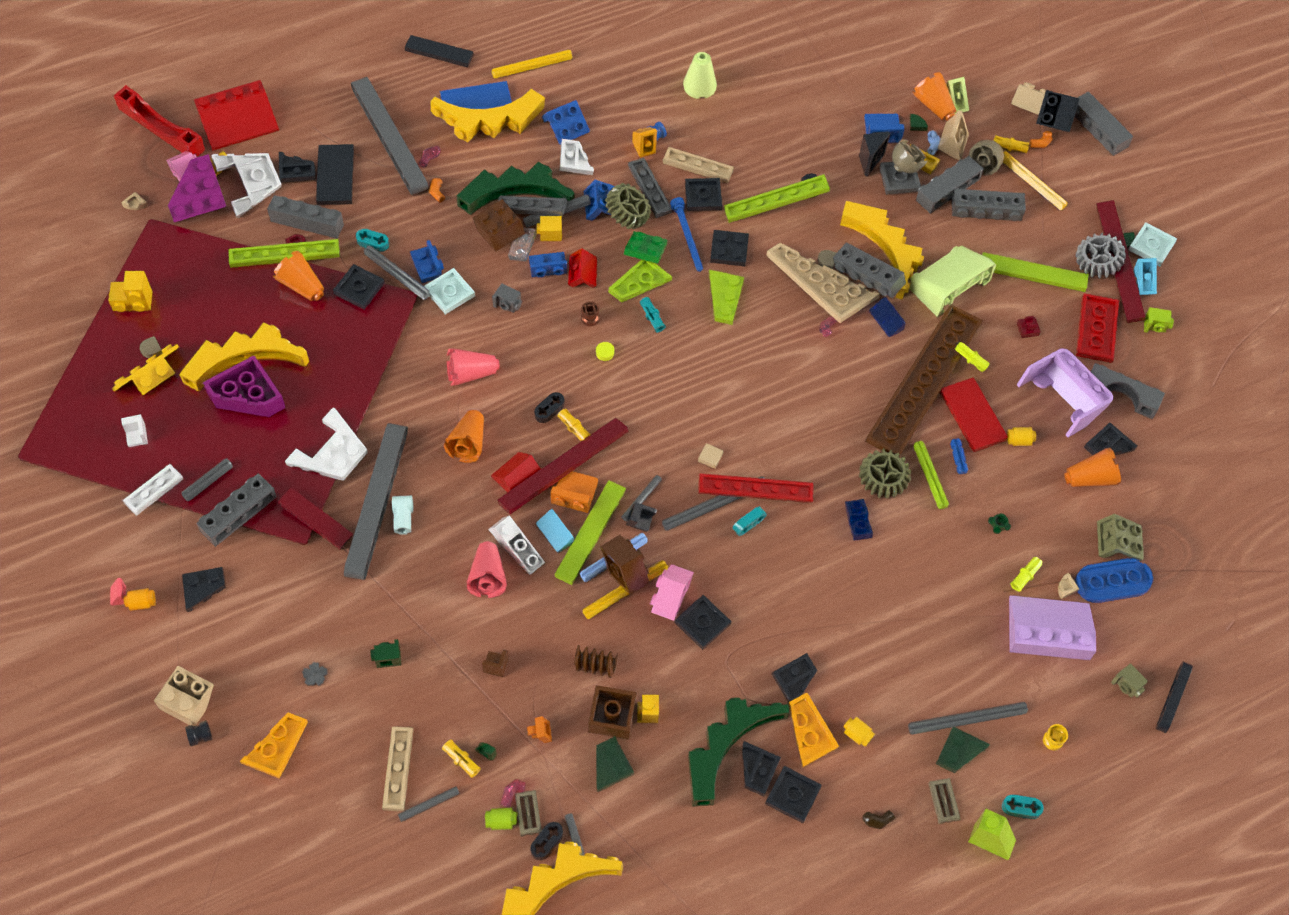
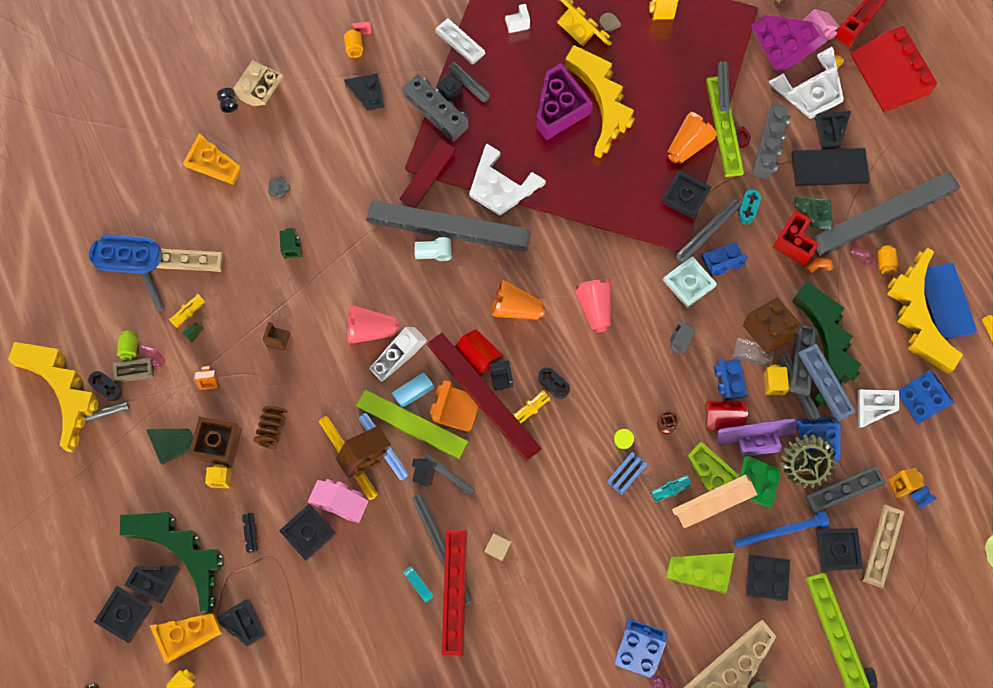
camera: 95 degrees right, 10 degrees up
none -> blue tile [89,235,162,274]
none -> black axle [242,513,258,553]
none -> black brick [437,73,463,103]
none -> black panel [490,360,513,391]
none -> medium blue tile [607,452,648,495]
none -> bracket [614,618,667,678]
none -> light nougat fence [672,475,758,528]
none -> medium lavender bracket [717,419,796,457]
none -> dark grey axle [718,62,730,112]
none -> red brick [772,210,819,267]
none -> clear green wing [794,197,832,230]
none -> sand blue tile [798,344,856,422]
none -> light orange brick [877,245,898,275]

